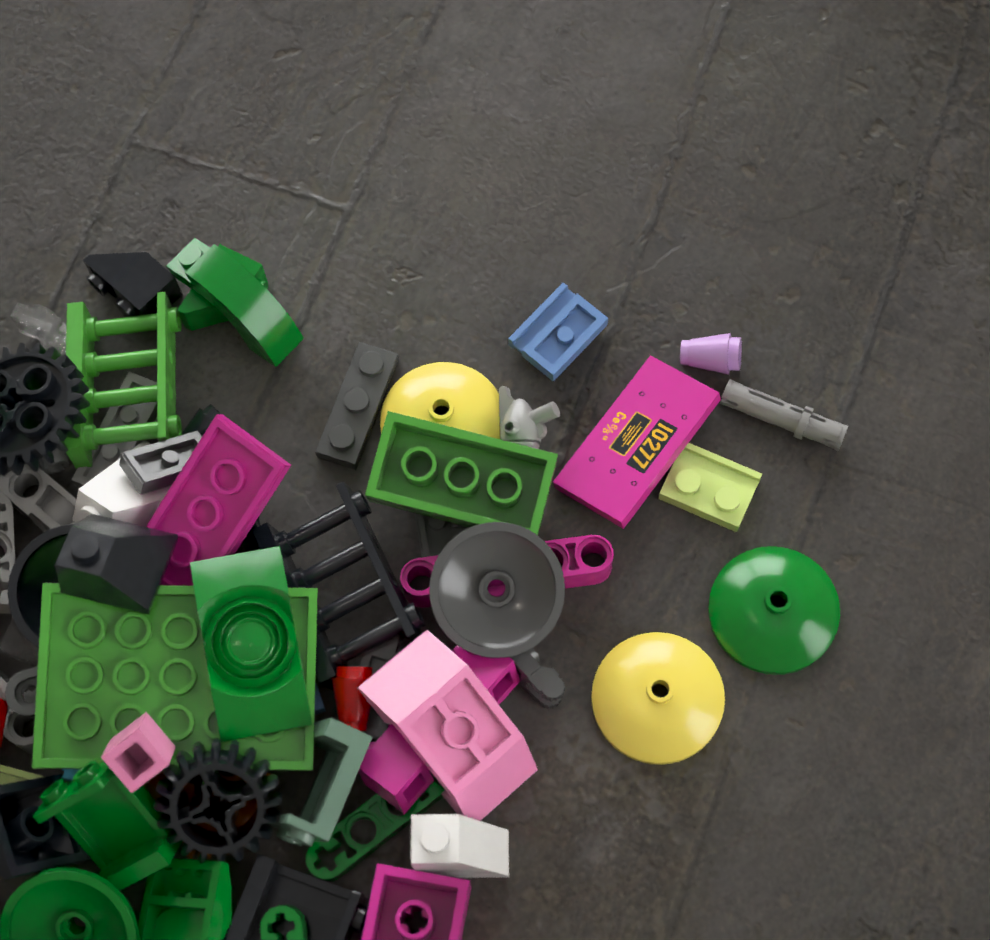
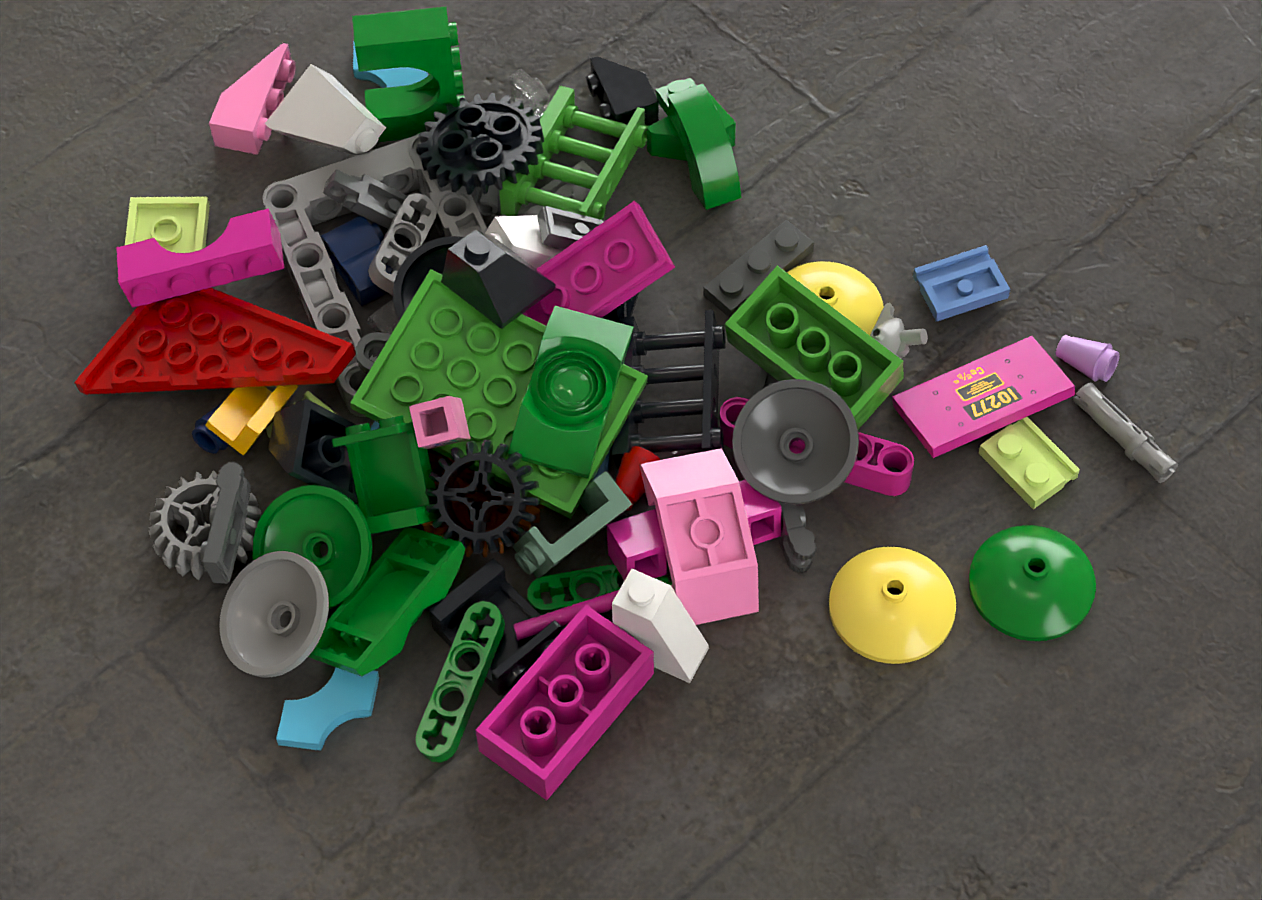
camera: 25 degrees right, 10 degrees down
none -> dark pink bar [513,590,619,640]

